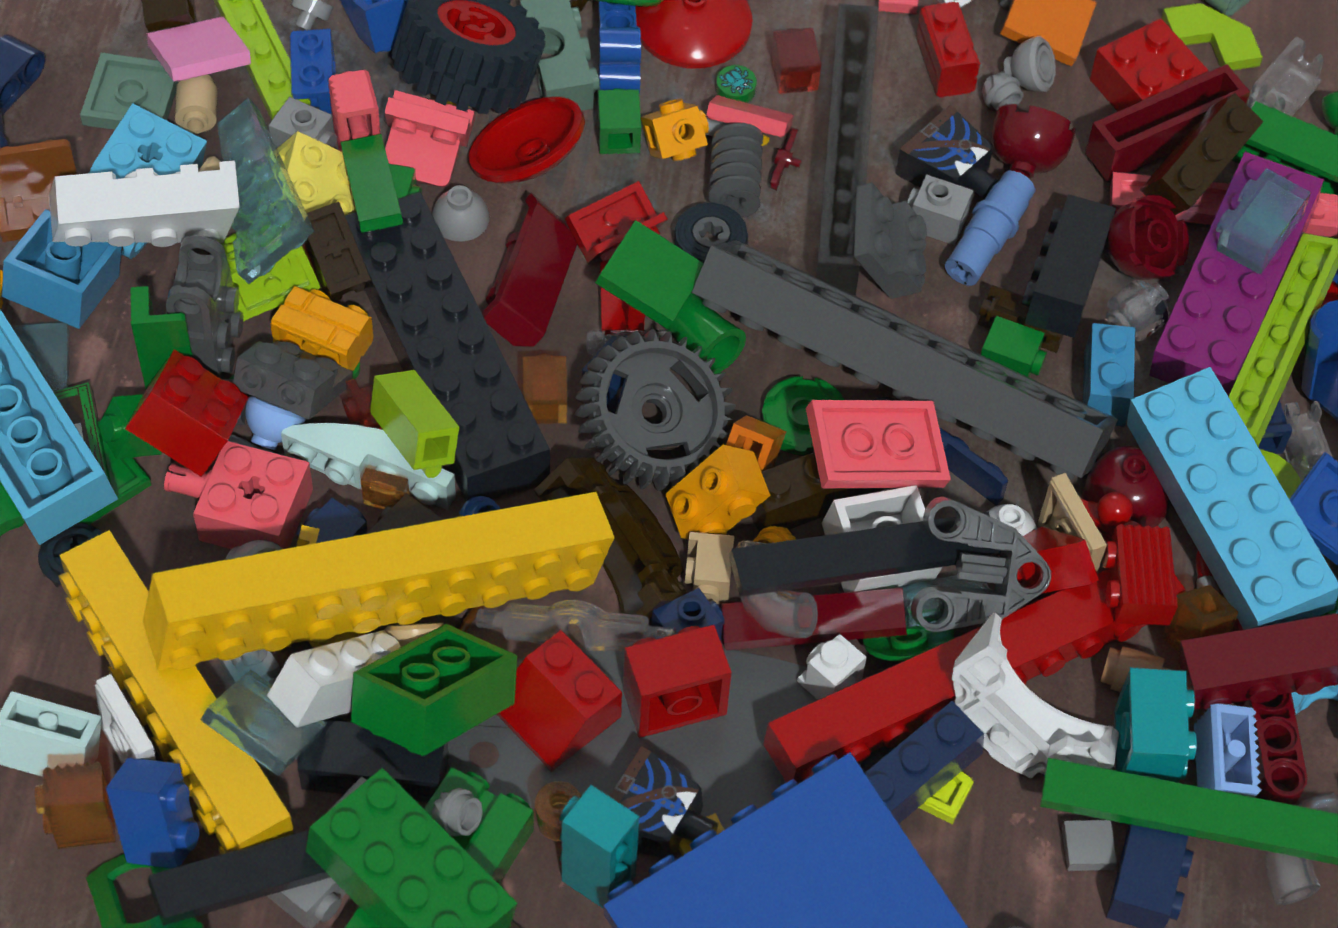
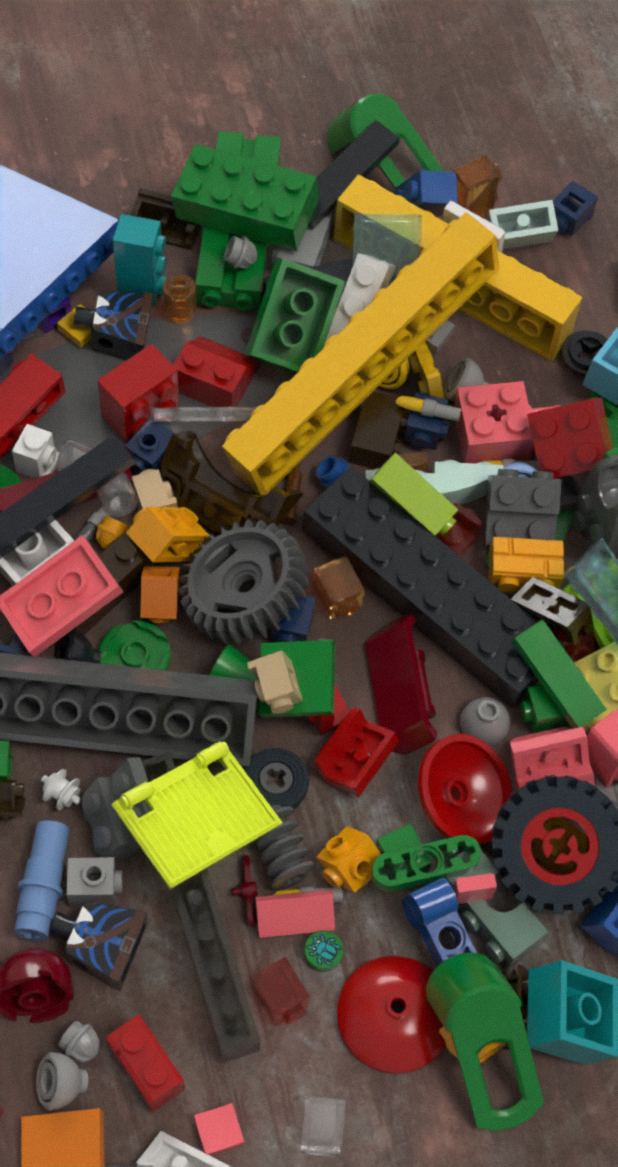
camera: 155 degrees right, 5 degrees up
none -> white wheel [41,769,82,811]
none -> neon yellow window [111,741,283,889]
none -> tan brick [247,650,303,714]
none -> green beam [371,835,481,892]
none -> light grey piece [395,396,462,422]
none -> coral tile [453,873,497,904]

